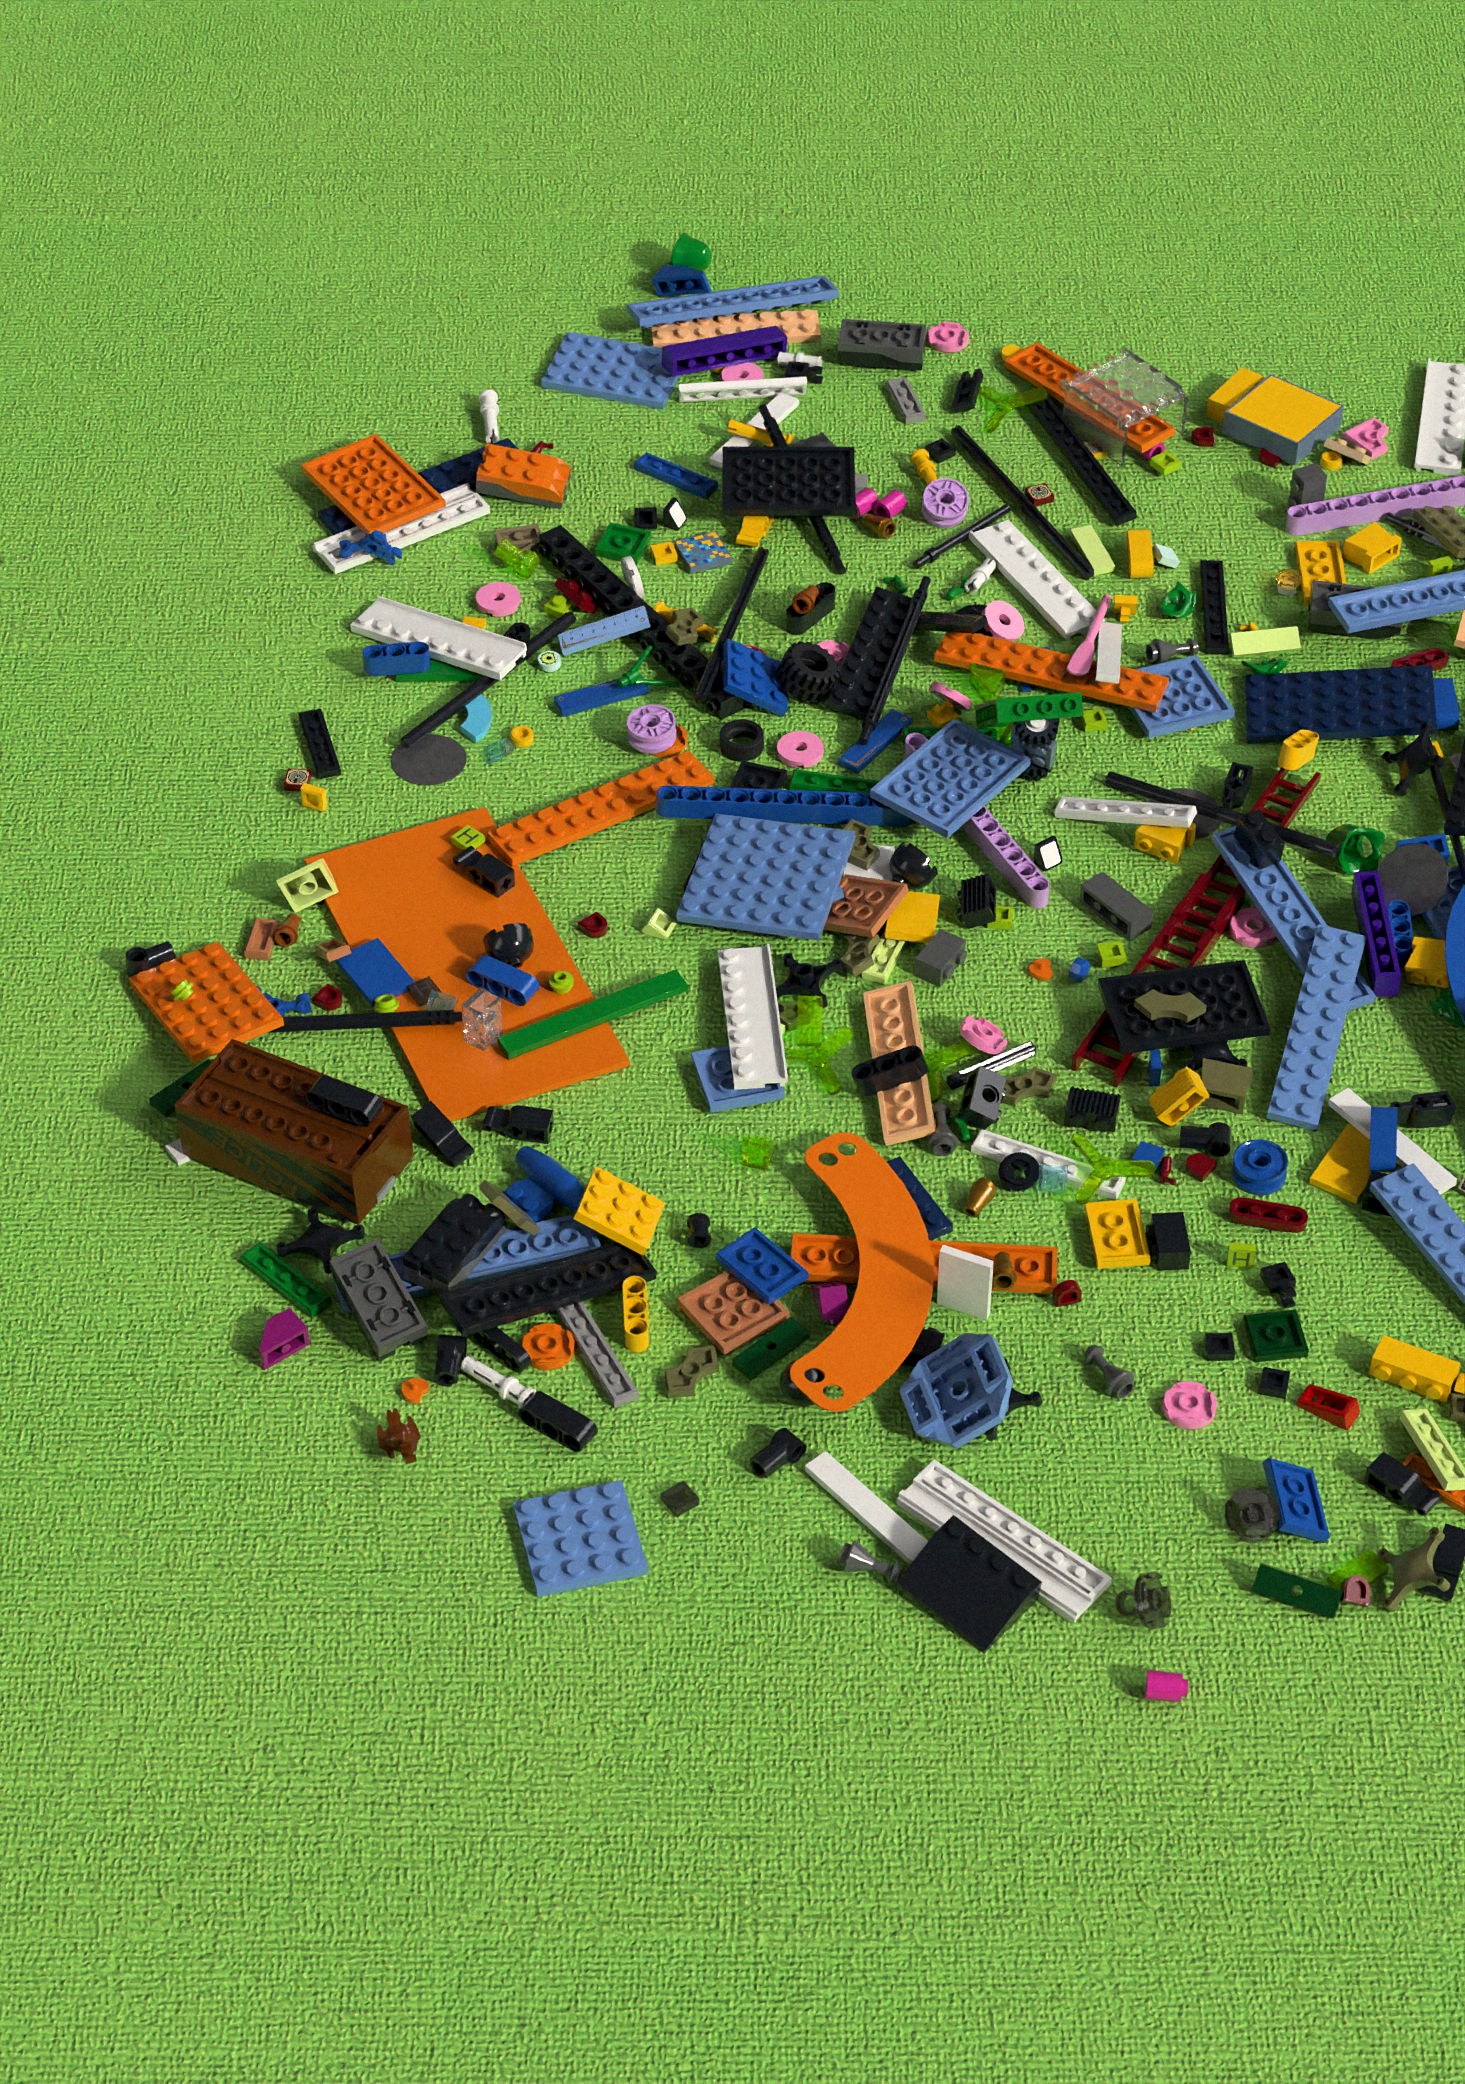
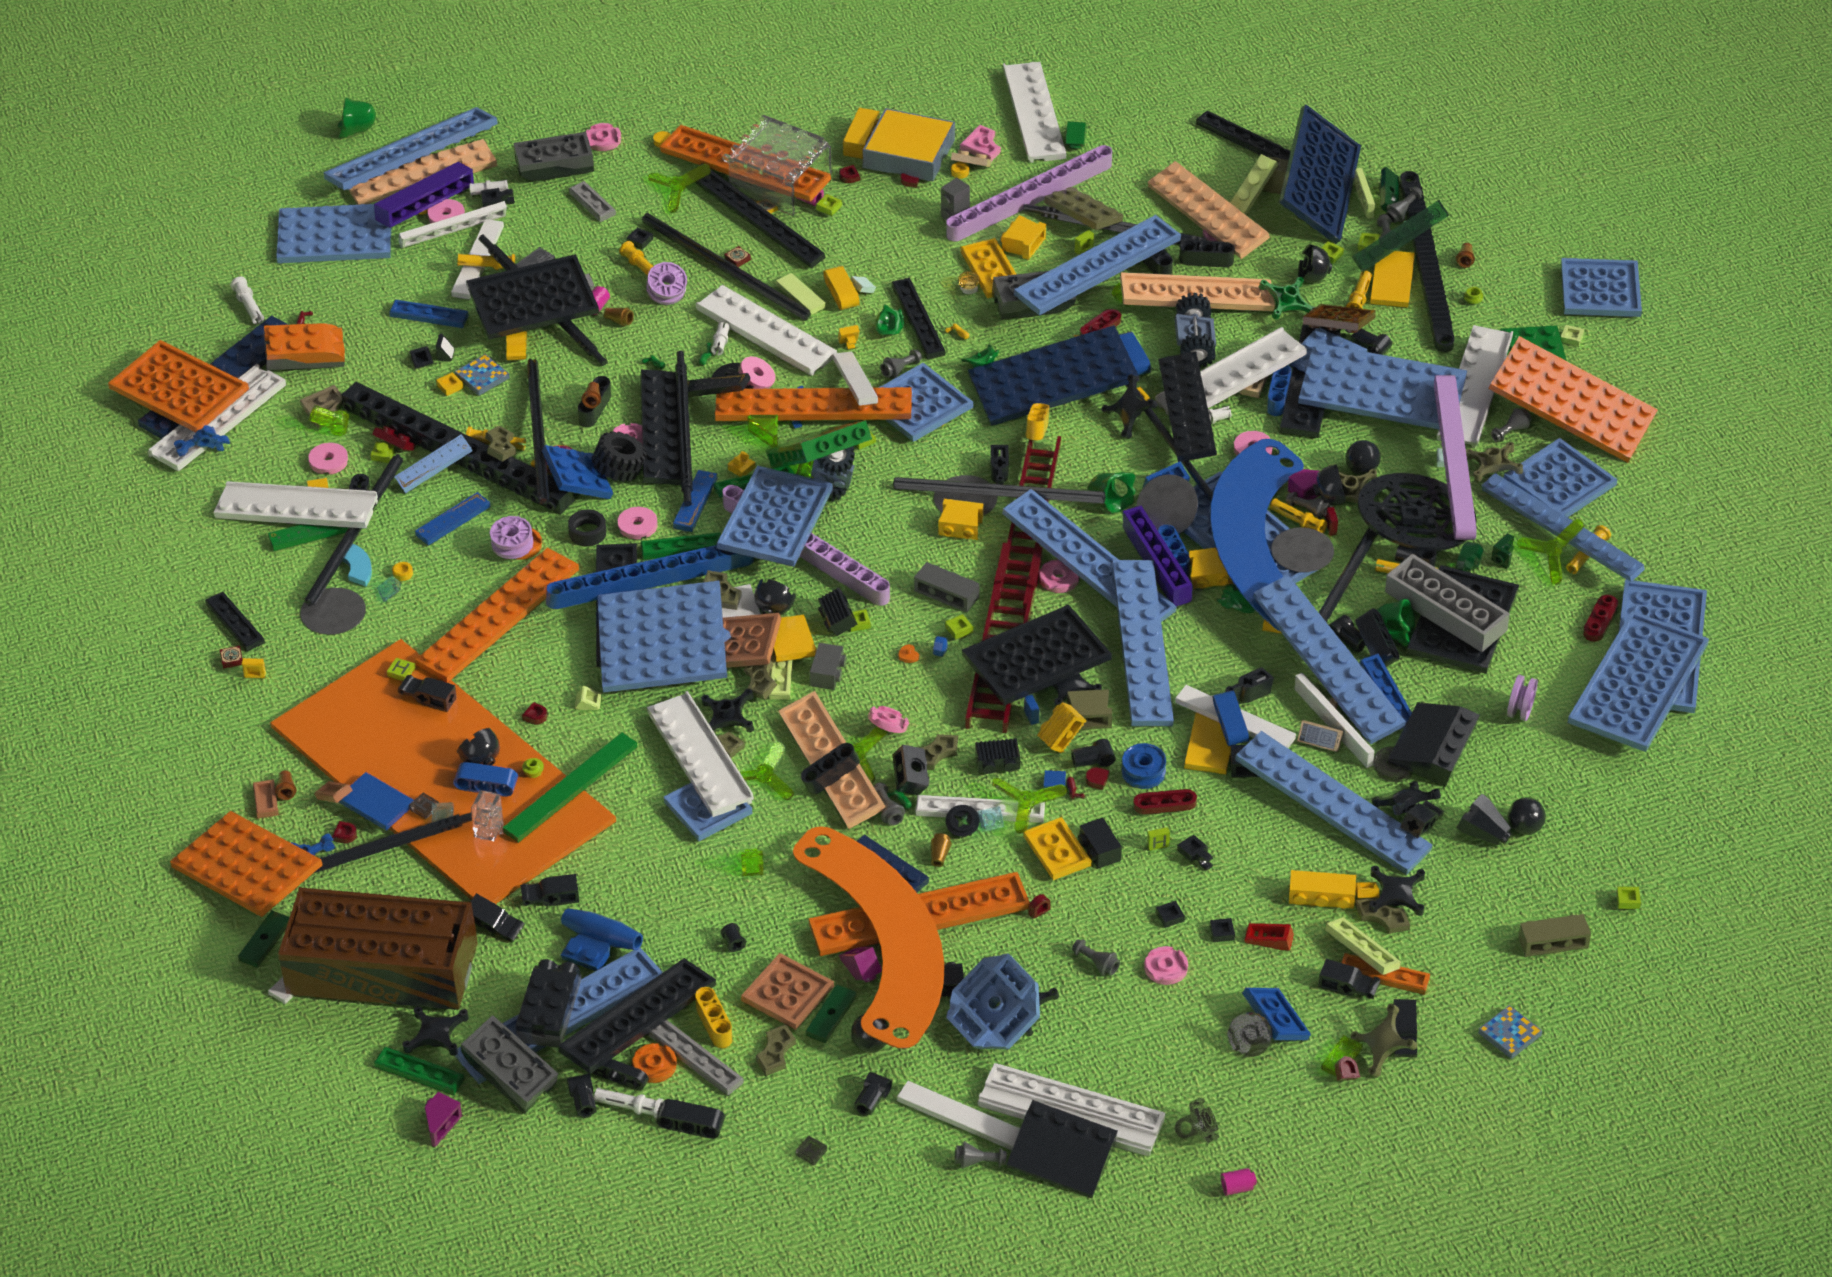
camera: 20 degrees left, 0 degrees up
black piece [126,941,176,977] -> none
lime plate [170,979,194,1002] -> none
yellowish green slope [276,858,339,913] -> none
black beam [305,1075,383,1127] -> none
blue beam [362,642,430,676] -> none
lime plate [374,994,399,1013] -> none
reddish brown piece [377,1408,421,1465] -> none
orange piece [401,1378,429,1404] -> none
olive tile [479,1180,540,1236] -> none
medium blue plate [513,1480,648,1597] -> none
light aqua tile [538,651,561,672] -> none
yellow plate [573,1166,665,1256] -> none
green tile [595,522,652,565] -> none
green plant [617,645,679,688] -> none
white tile [621,556,644,599] -> none
blue slope [651,264,711,297] -> none
blue tile [715,1227,809,1305] -> none
clear neon green tile [797,996,823,1046] -> none
dark pink brick [873,490,907,519] -> none
black bar [913,504,1011,569] -> none
bright pink tile [929,681,973,712] -> none
white tile [937,1245,994,1320] -> none
axle [946,1041,1036,1090] -> none
black hinge [952,368,984,413] -> none
pearl gold cone [992,1252,1017,1290] -> none
slope [1034,835,1062,871] -> none
white tile [1054,796,1197,828] -> none
bright pink piece [1067,594,1111,676] -> none
olive tile [1134,989,1206,1023] -> none
yellowish green tile [1229,626,1301,657] -> none
black brick [1234,809,1285,870] -> none
dark green tile [1243,1309,1309,1363] -> none
dark green tile [1252,1563,1343,1619] -> none

